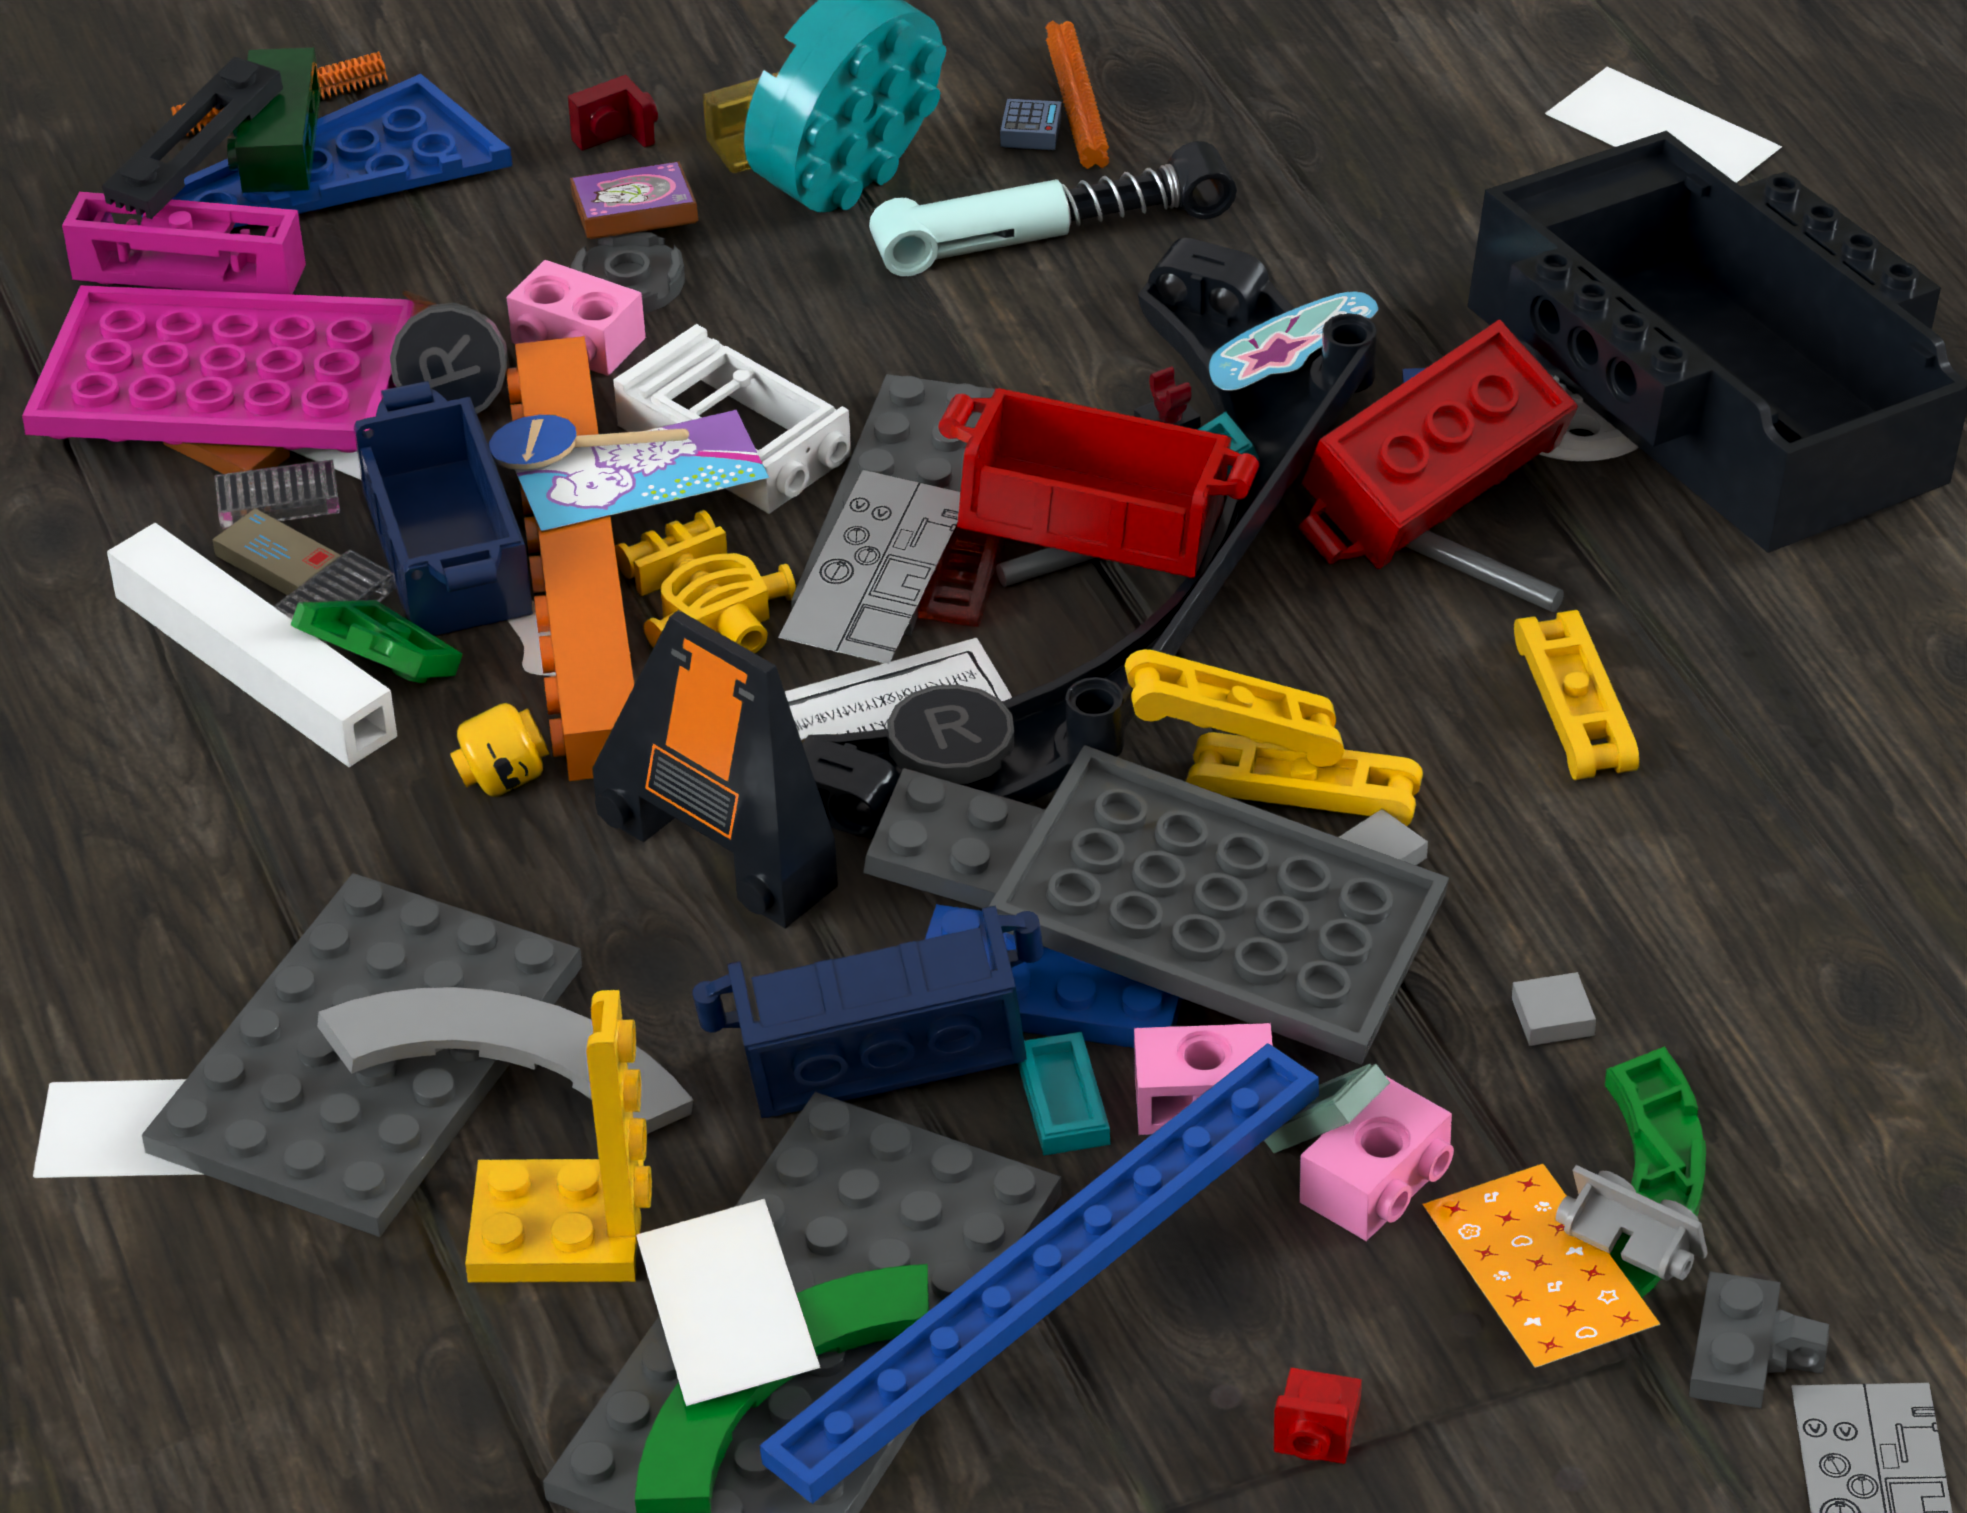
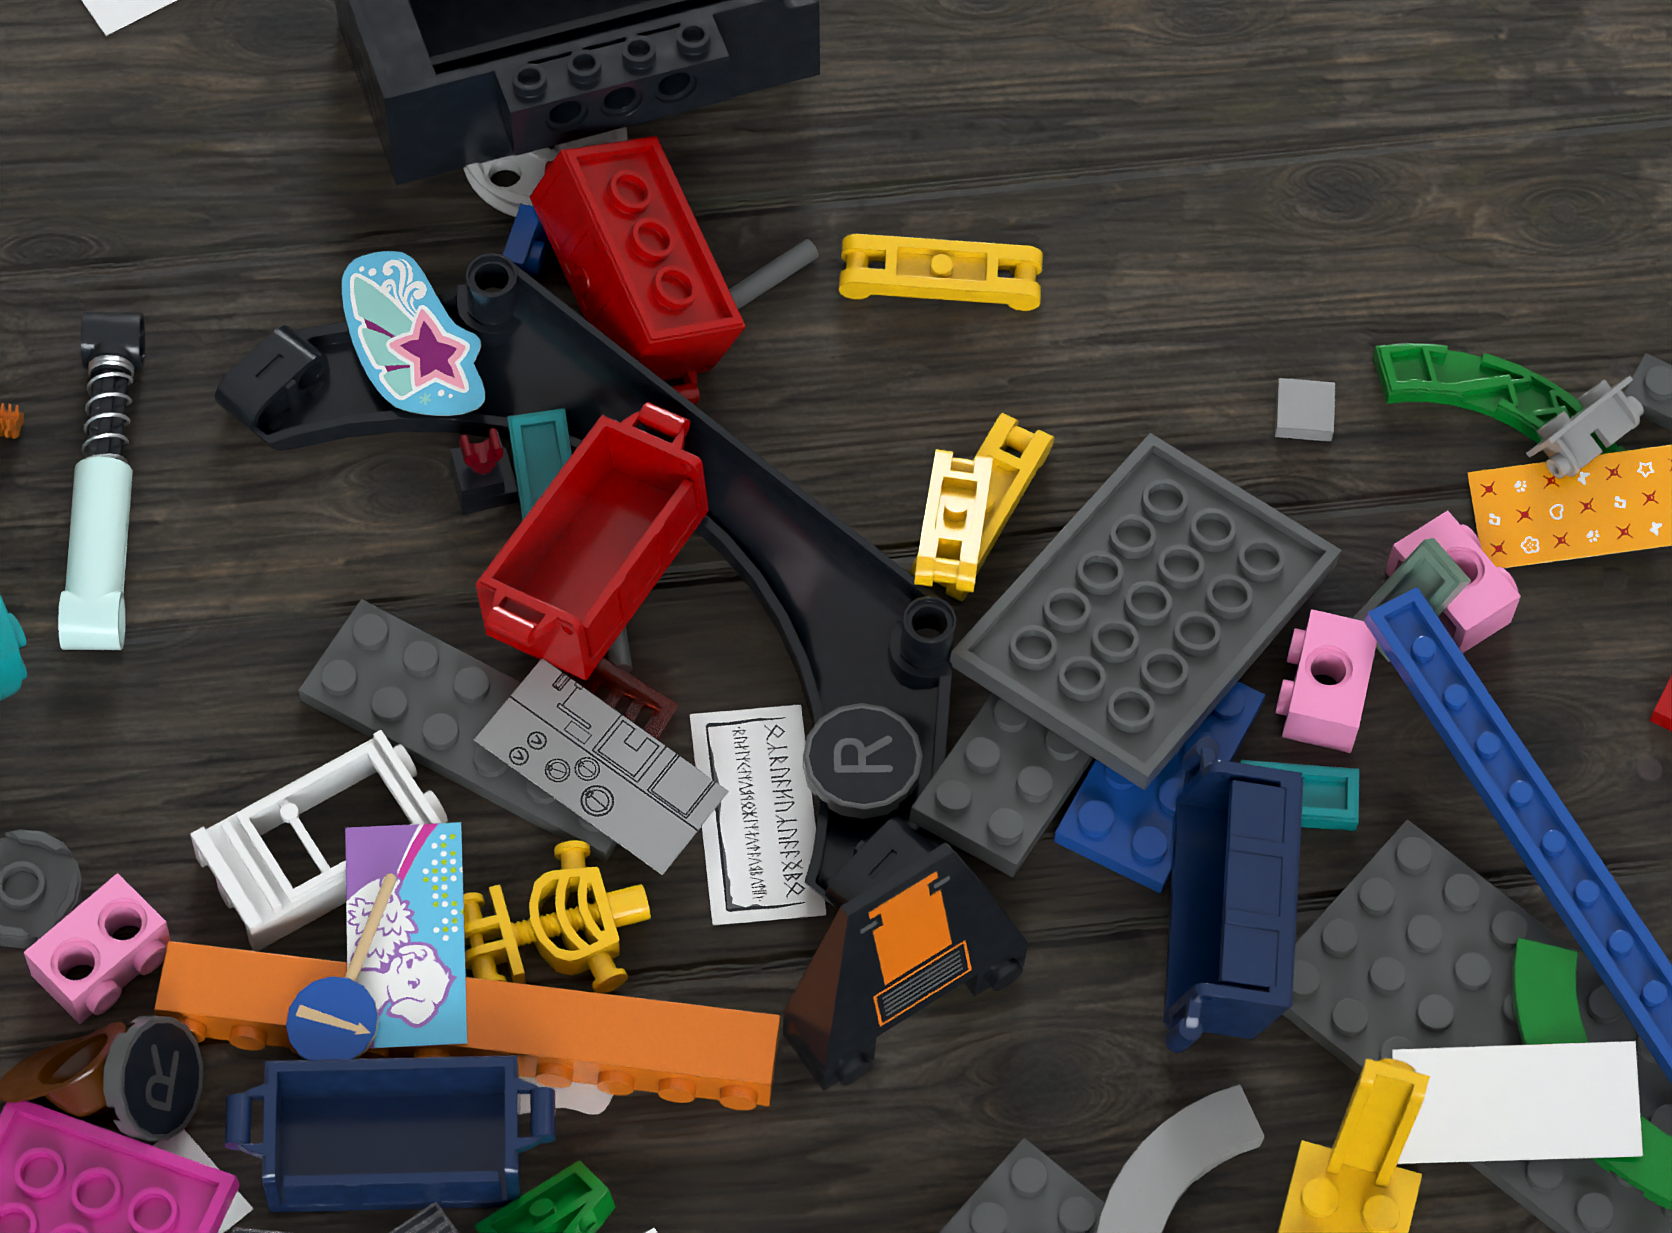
camera: 80 degrees left, 20 degrees up
yellow head [450,703,550,797] -> none
light grey tile [1339,809,1428,865] -> none

